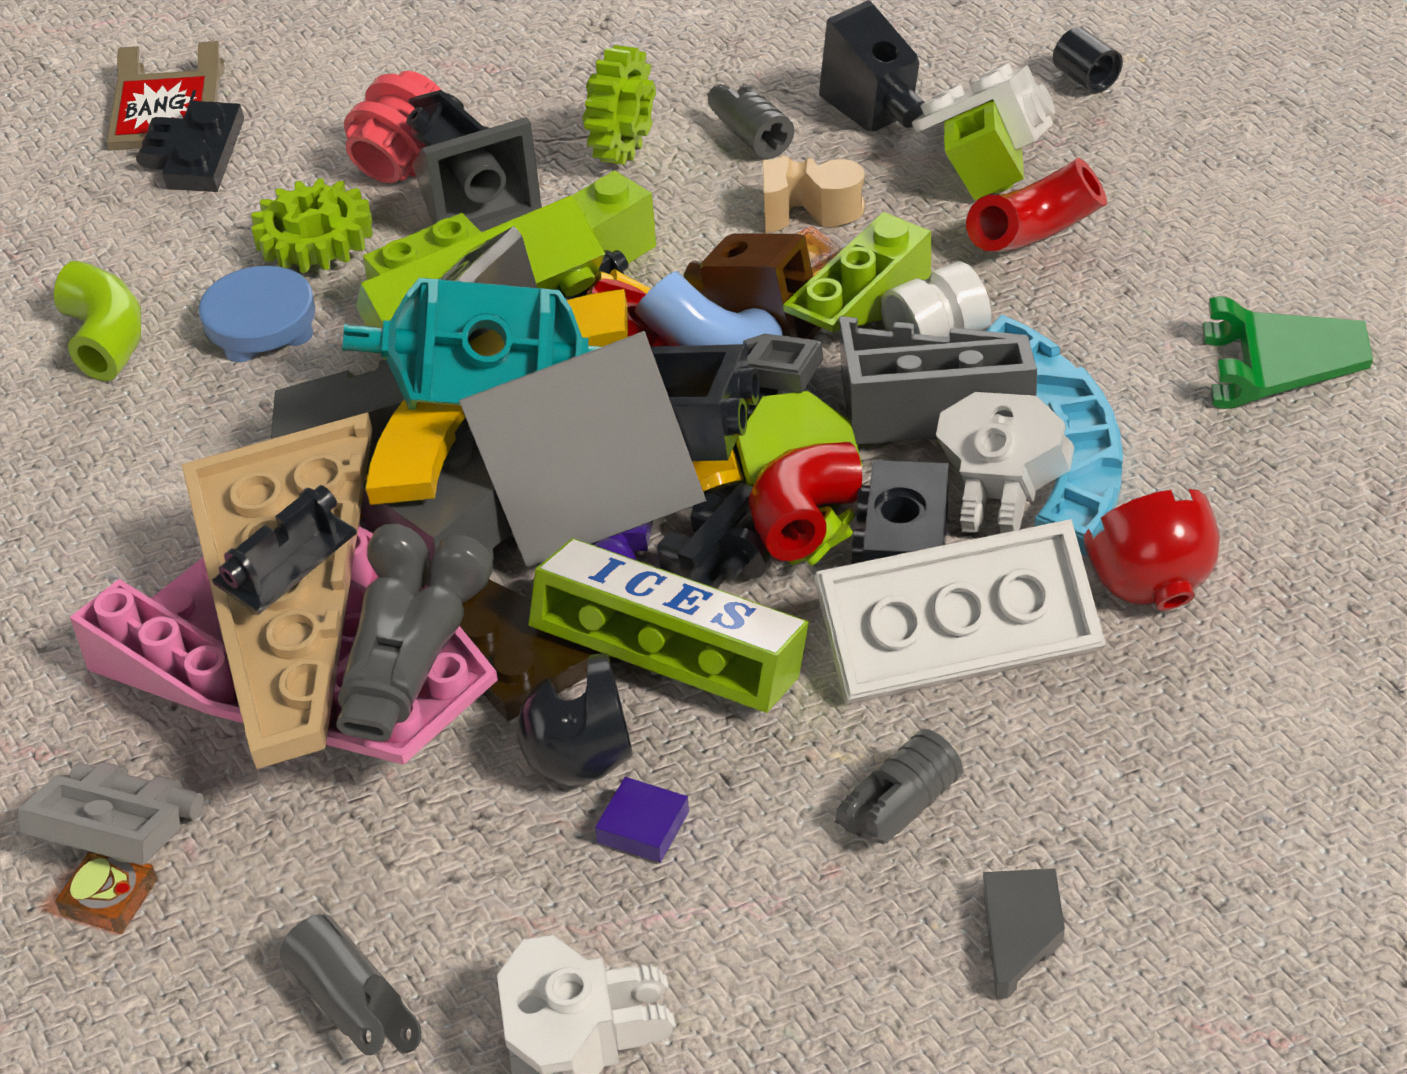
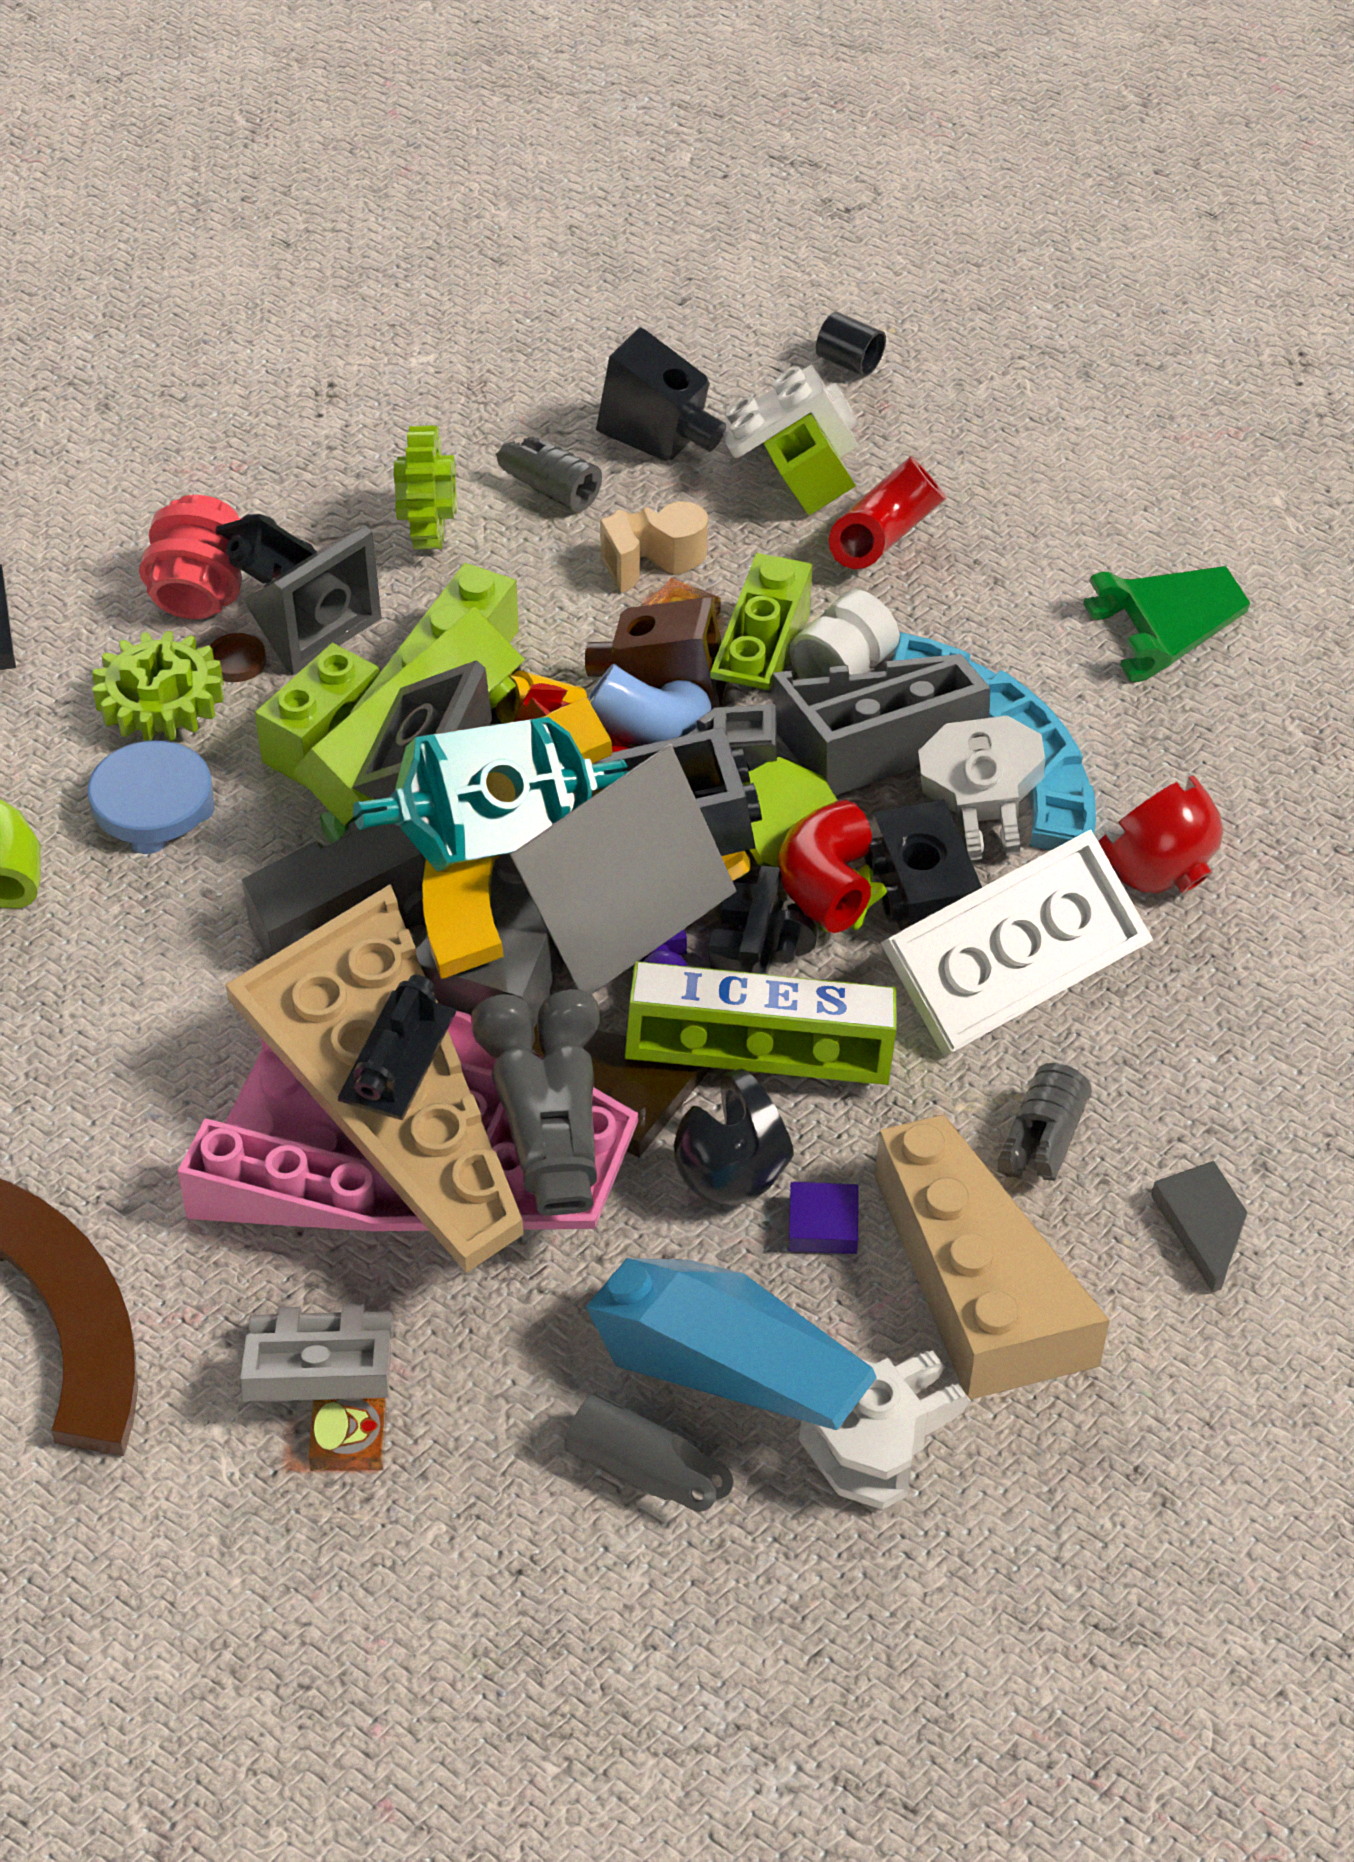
camera: 25 degrees left, 5 degrees up
none -> reddish brown piece [210,633,266,682]
none -> dark azure wedge [586,1258,877,1430]
none -> tan wedge [875,1114,1110,1400]

